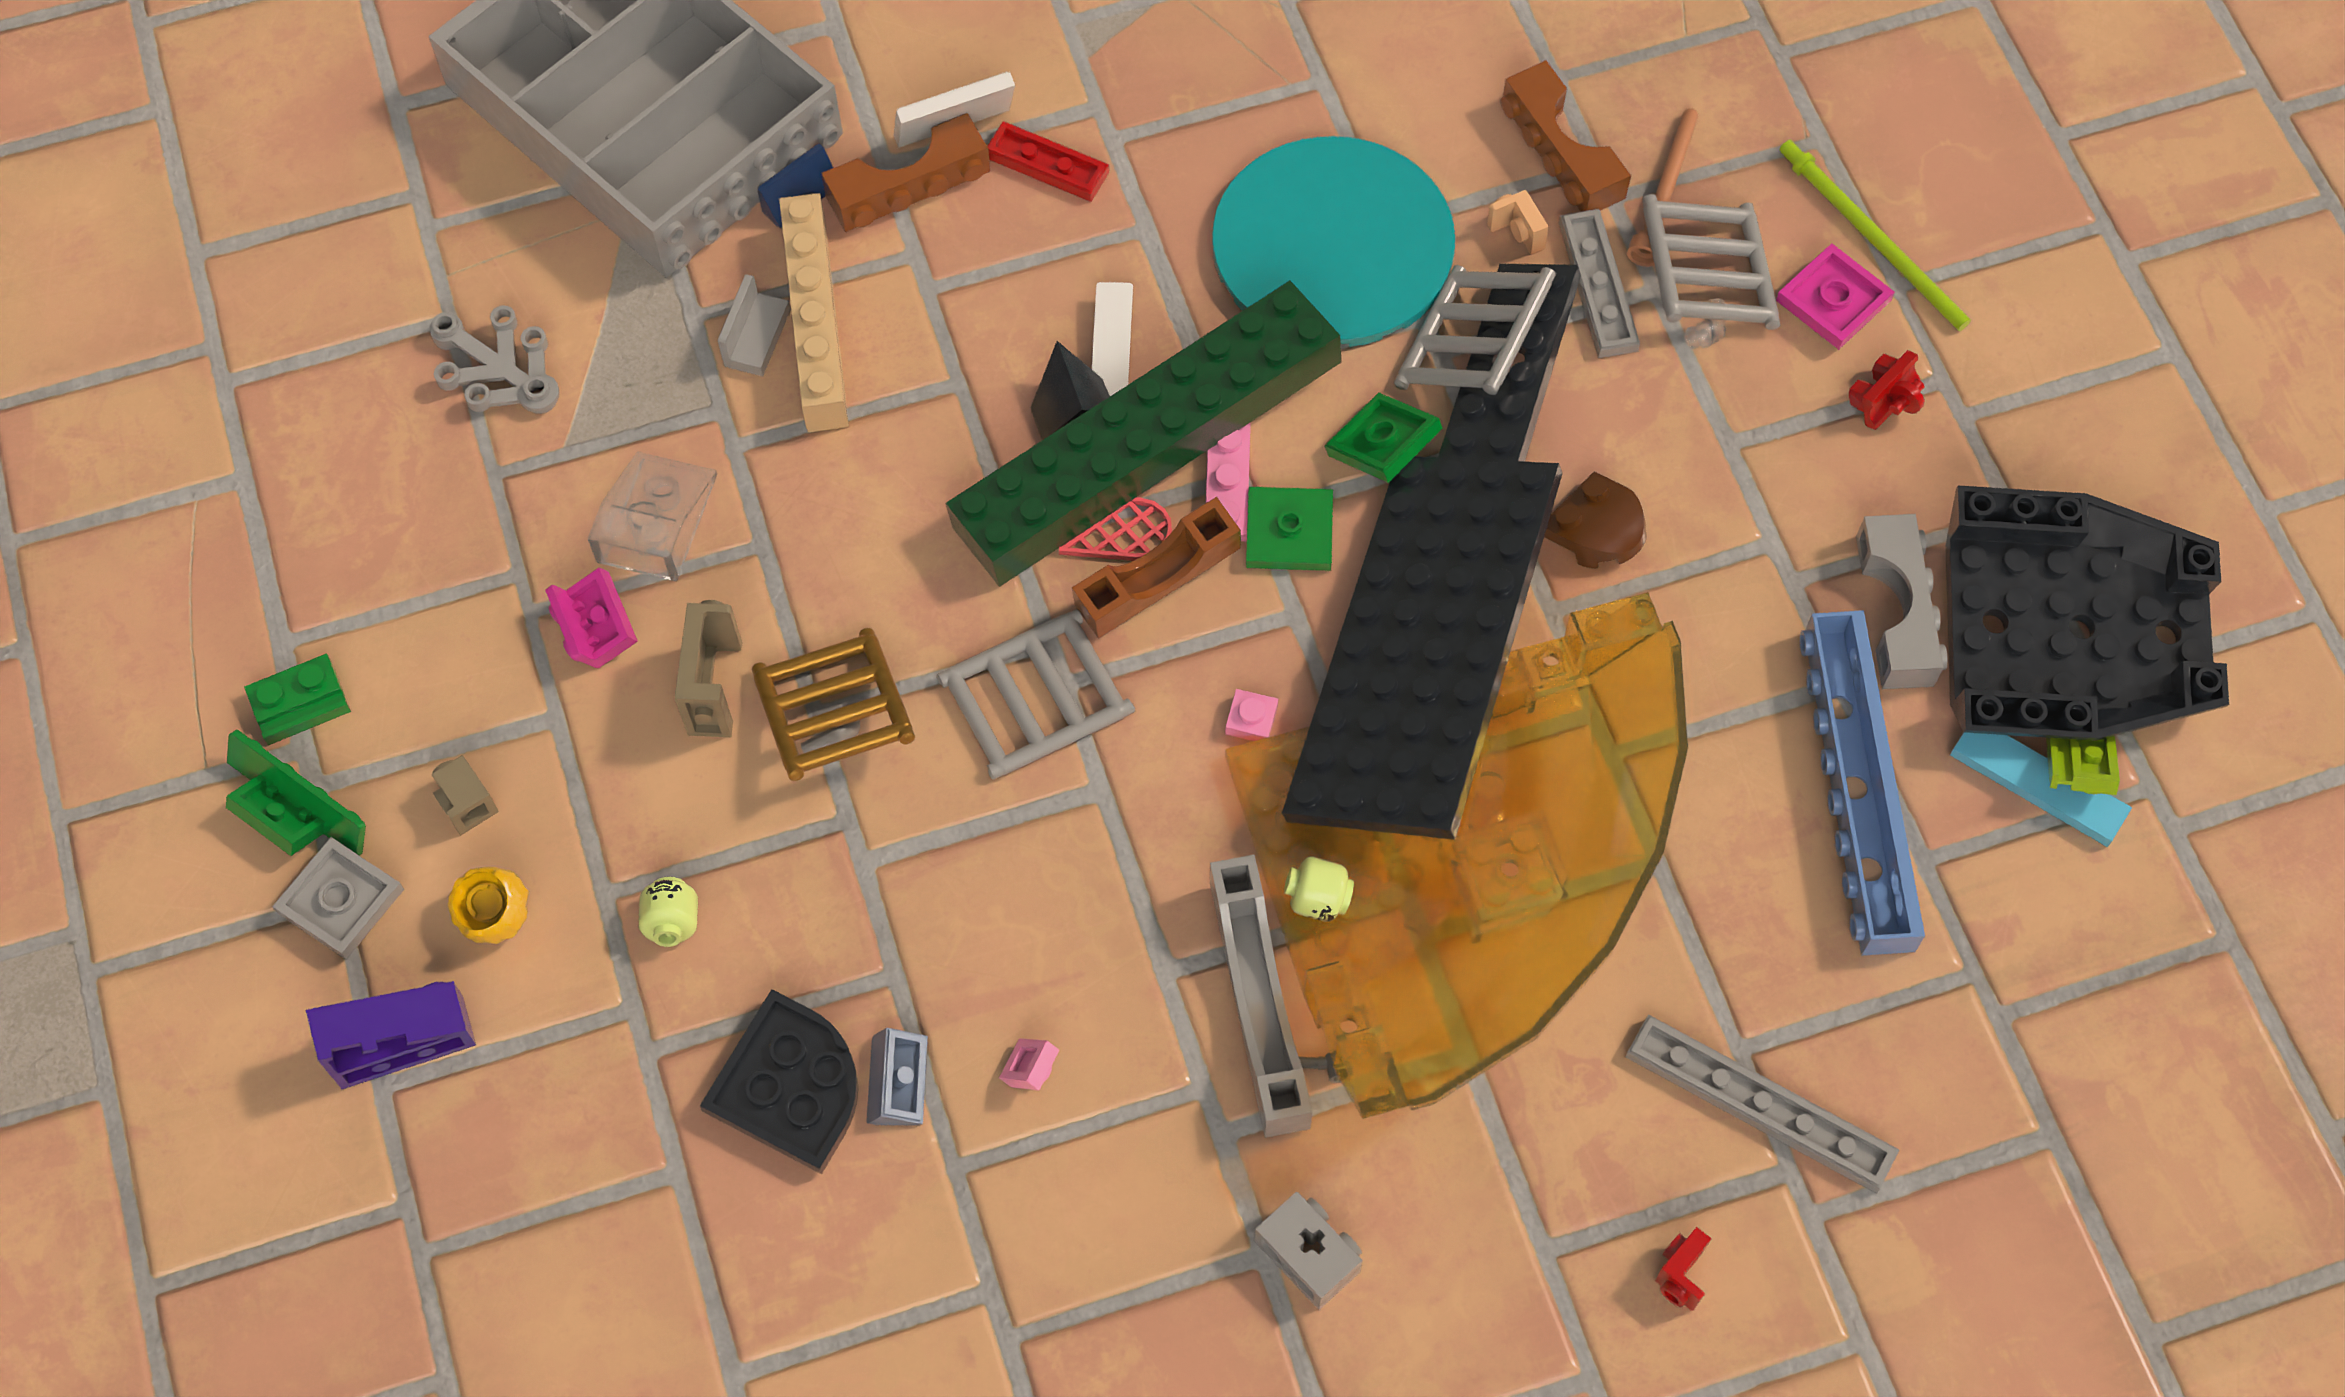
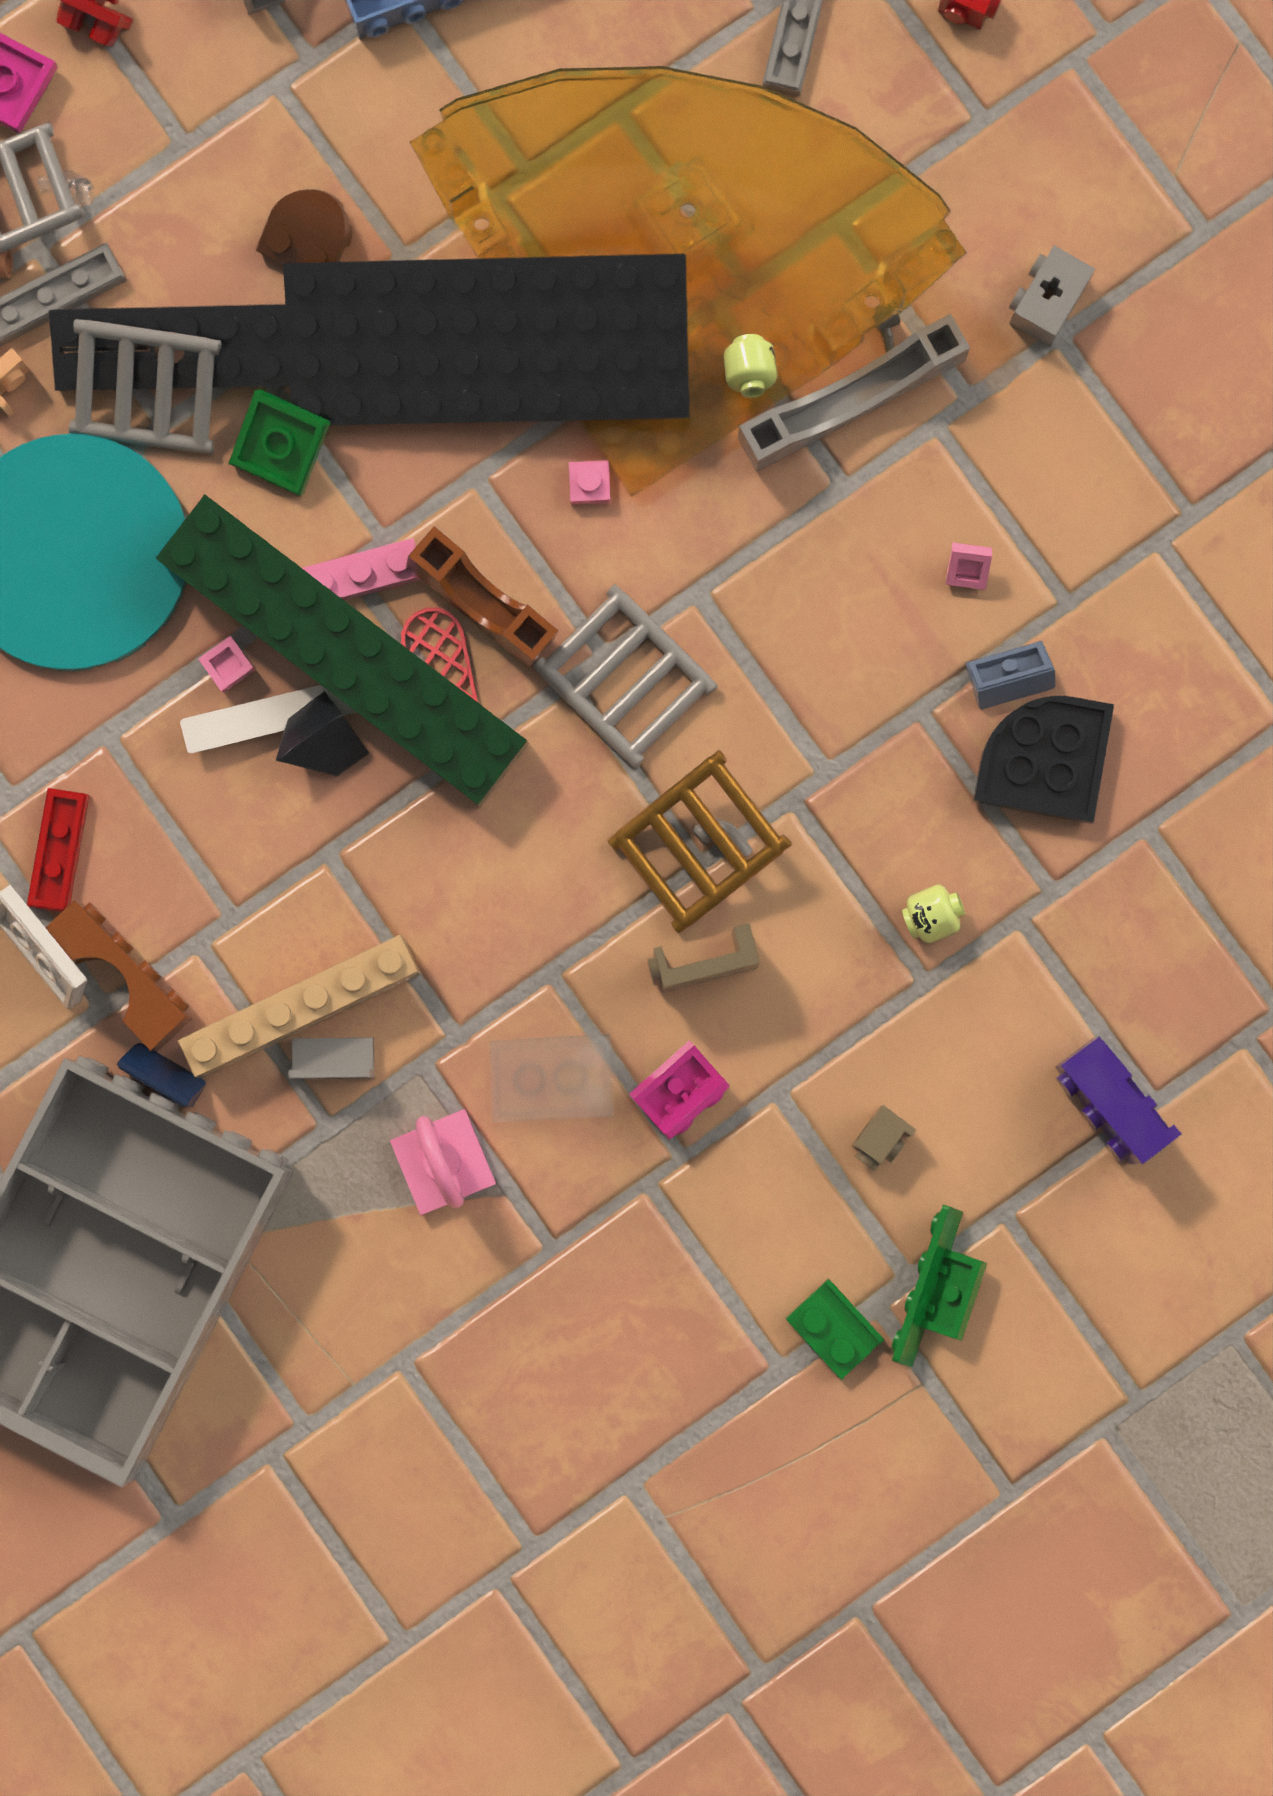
camera: 105 degrees left, 20 degrees up
light grey plate [272,837,404,959] -> none
light grey plant [429,305,559,414] -> none
yellow hair [448,867,529,944] -> none
green plate [1246,486,1333,571] -> none
none -> bright pink plate [198,636,256,693]
none -> bright pink tile [390,1109,496,1216]

